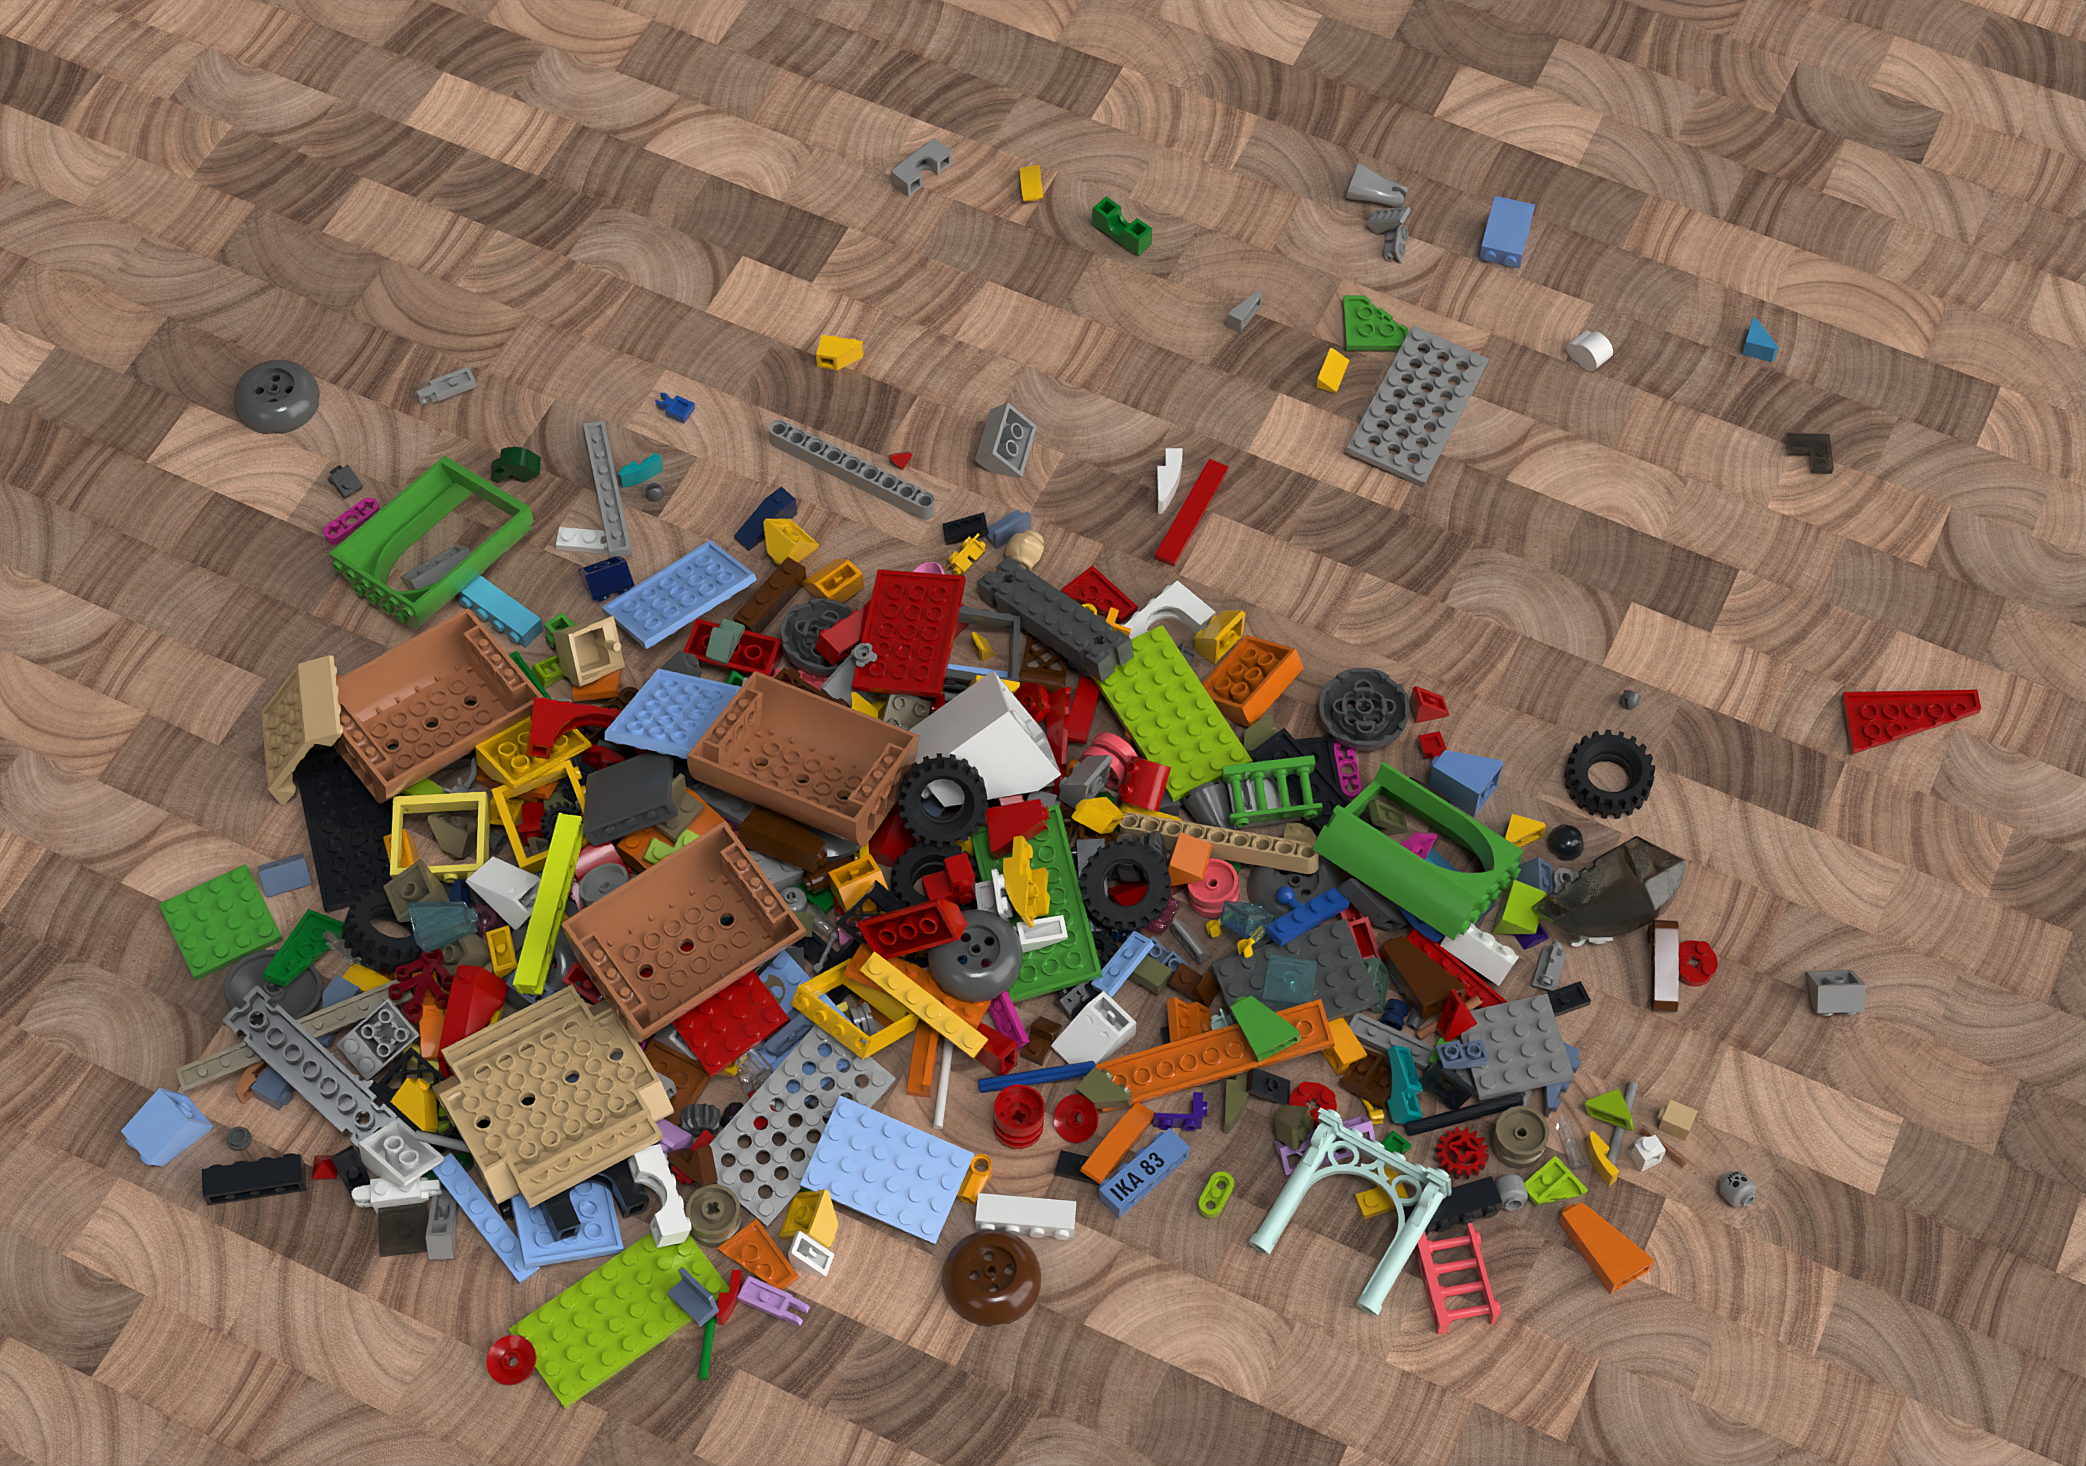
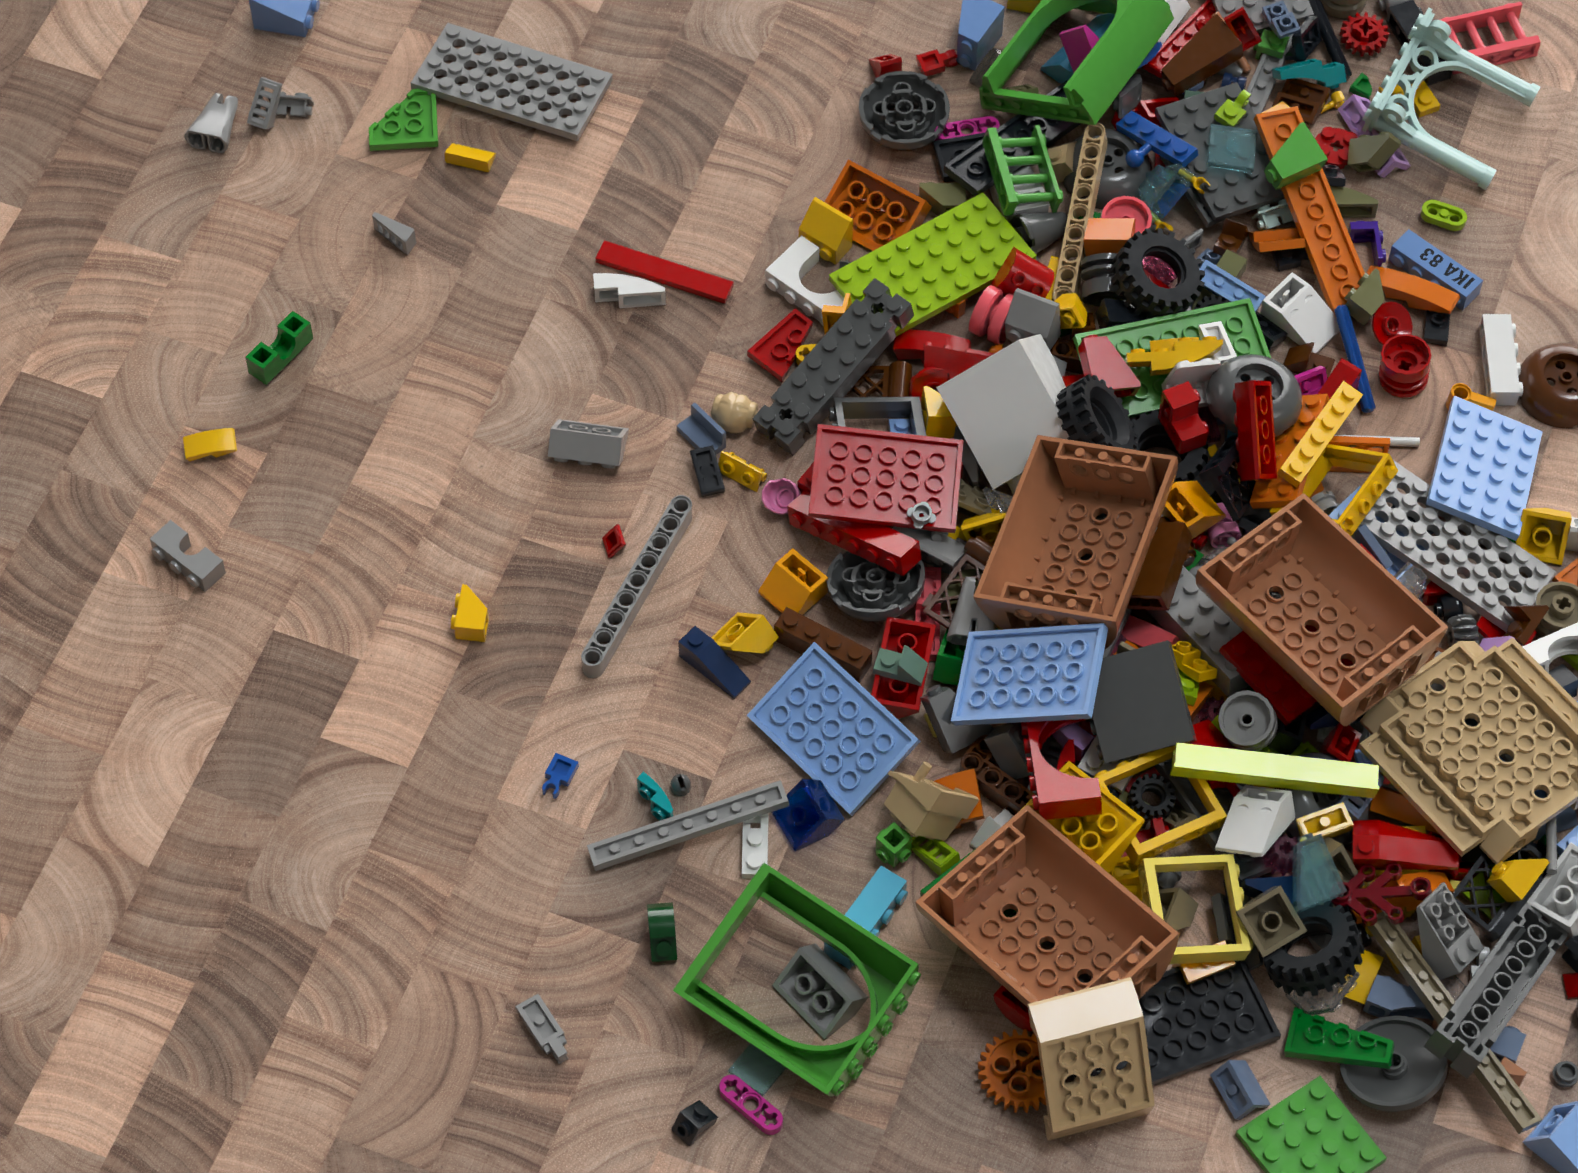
camera: 95 degrees left, 0 degrees up
none -> lime plate [1214,90,1251,131]

